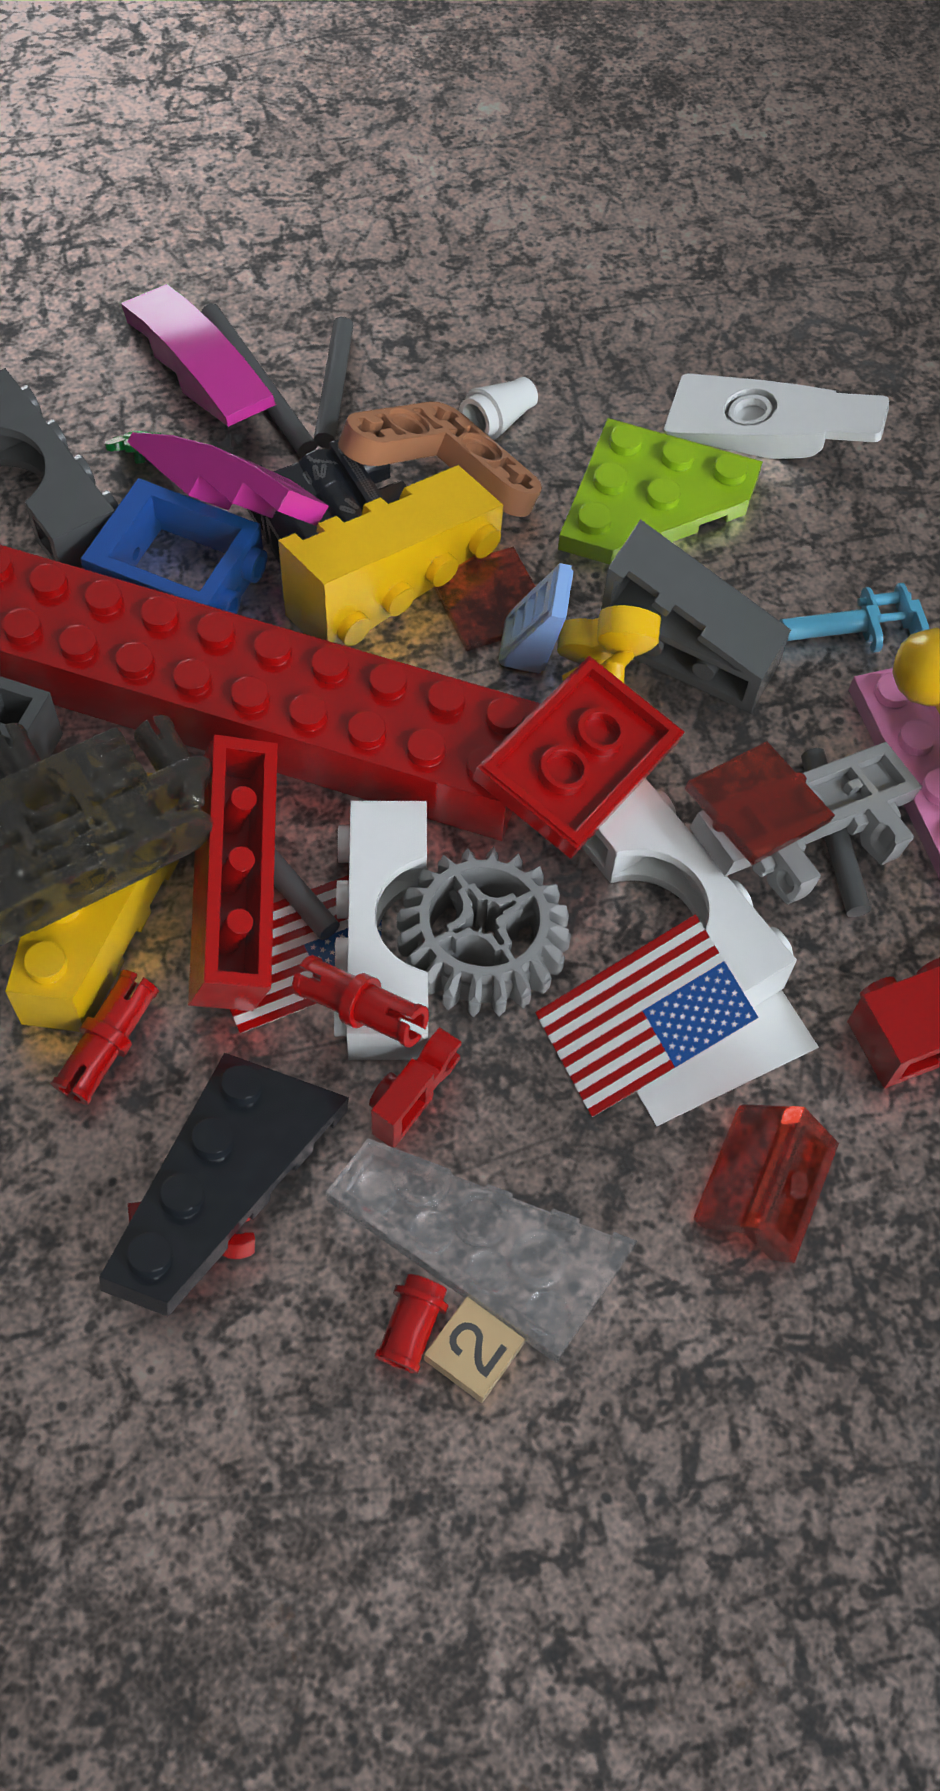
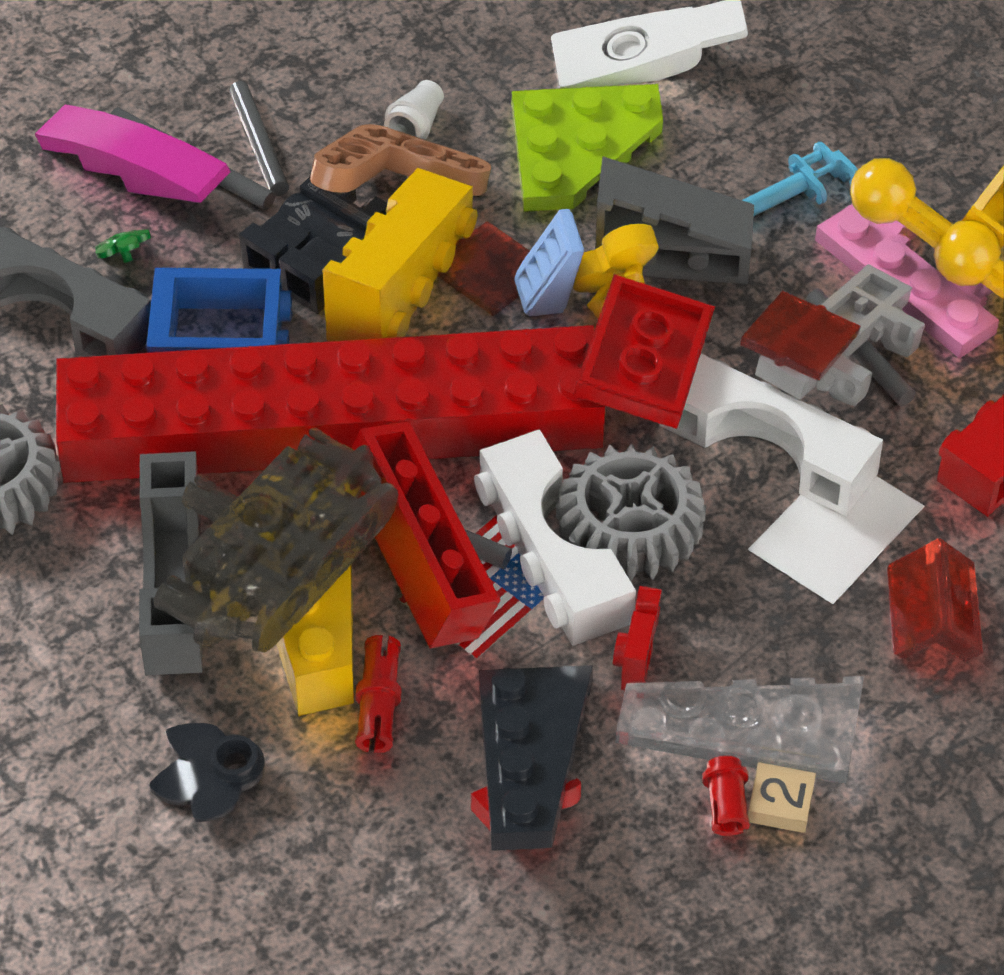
camera: 20 degrees left, 10 degrees down
dark pink slope [127,432,329,526] -> none
red pin [292,955,429,1048] -> none
sticker [535,914,759,1117] -> none

